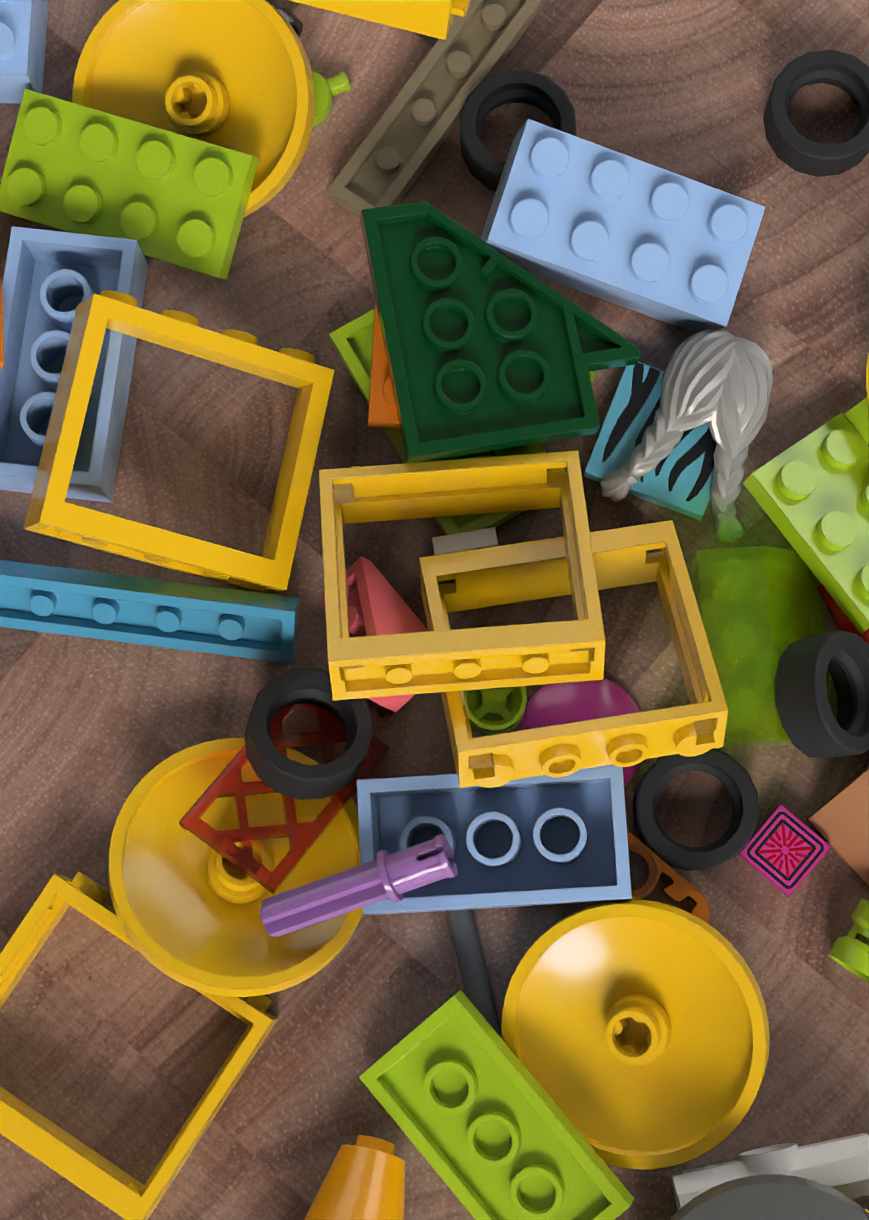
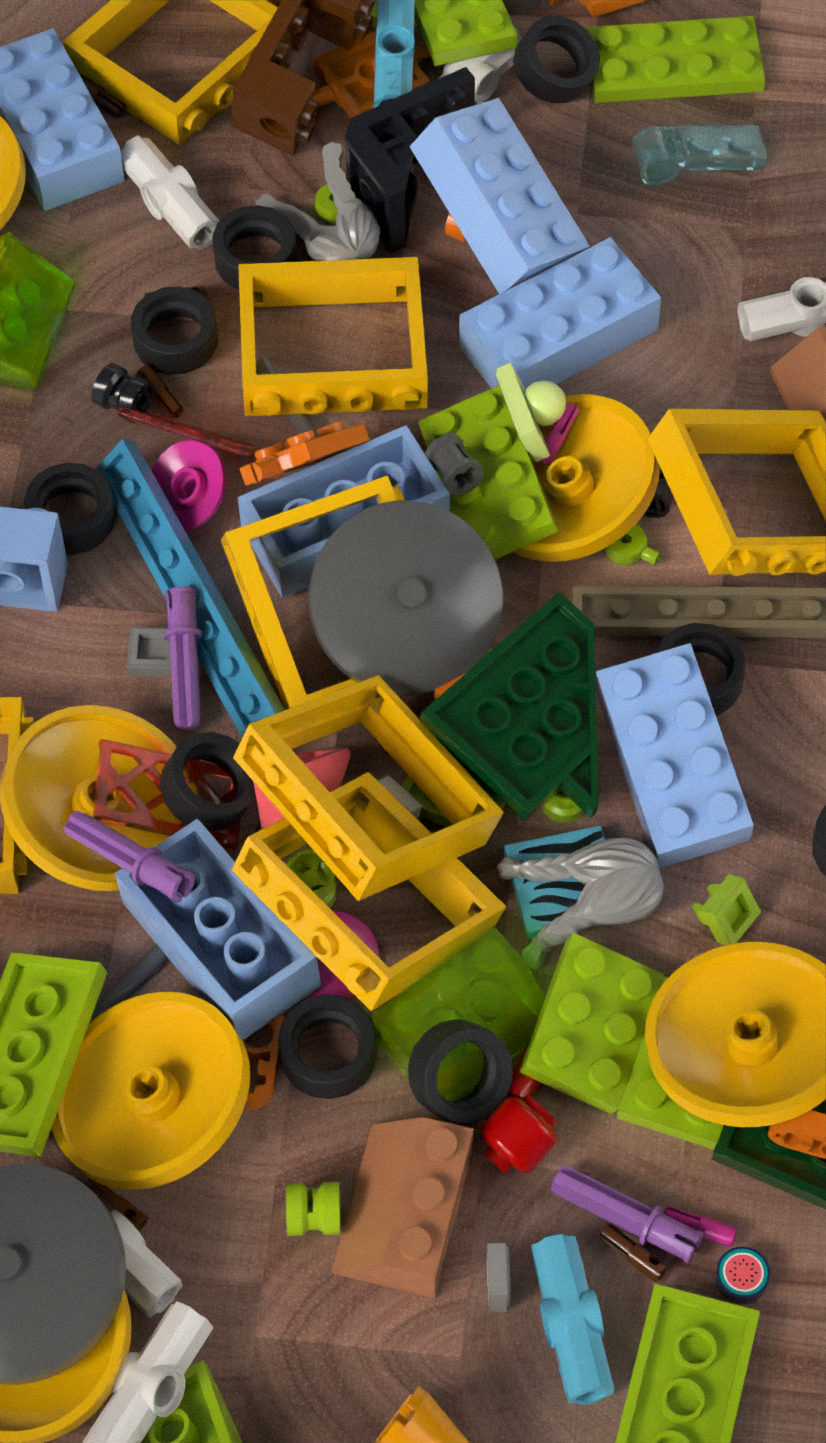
camera: 50 degrees right, 20 degrees down
tile [738,804,831,897] -> none
none -> reddish brown pin [84,1178,149,1232]
none -> light grey tile [127,627,171,677]
none -> medium lavender axle [164,587,202,731]
none -> dark grey dish [308,500,503,696]
none -> dark grey bush [425,433,484,495]
none -> yellowish green tile [496,362,566,463]
none -> dark pink pin [540,403,579,466]
none -> lime tile [692,874,761,945]

